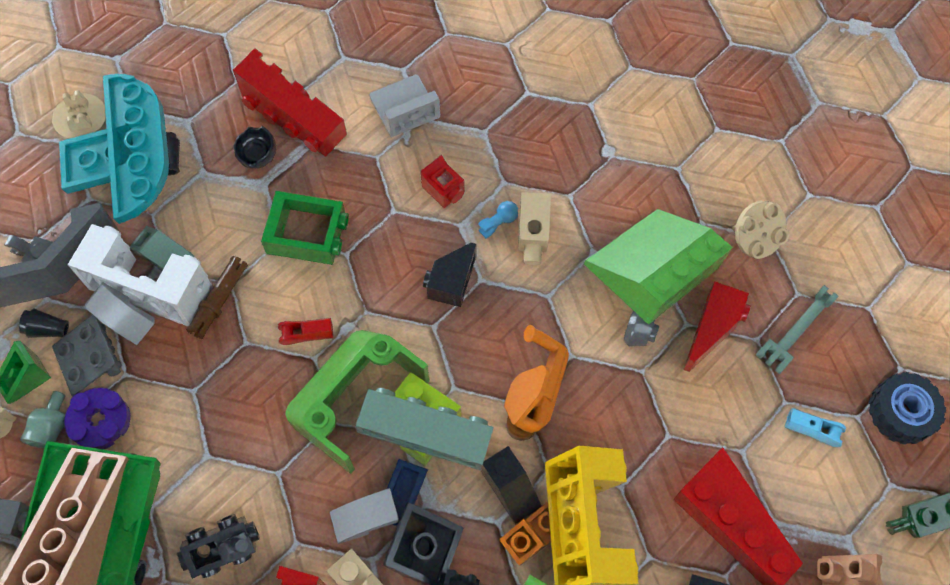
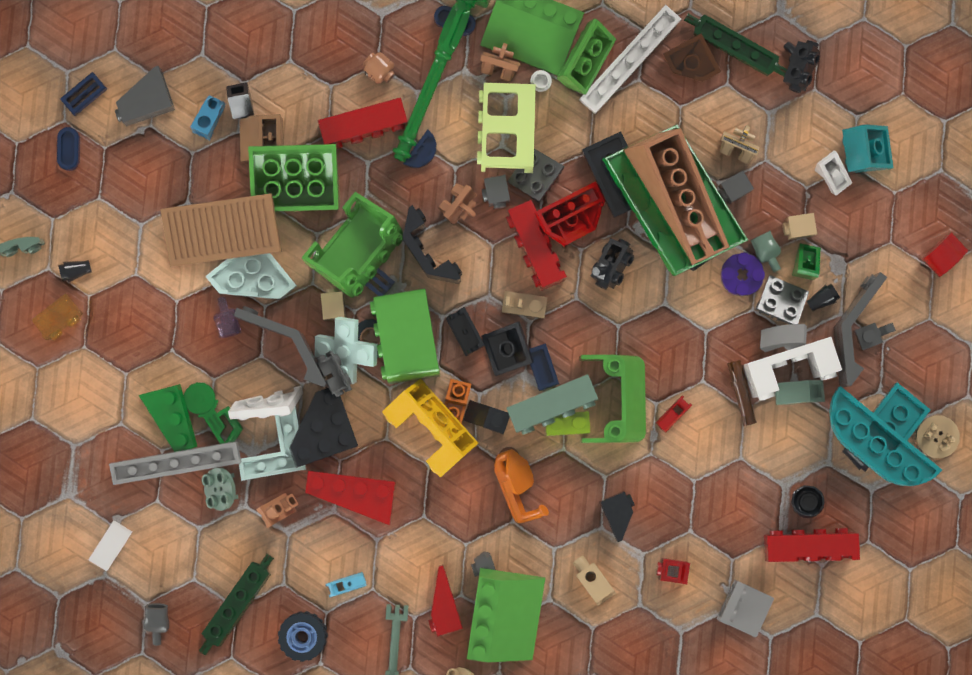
camera: 140 degrees right, 20 degrees up
green window [261,191,349,265] -> none
light grey slope [330,488,399,544] -> none
dark azure arm [478,201,518,239] -> none

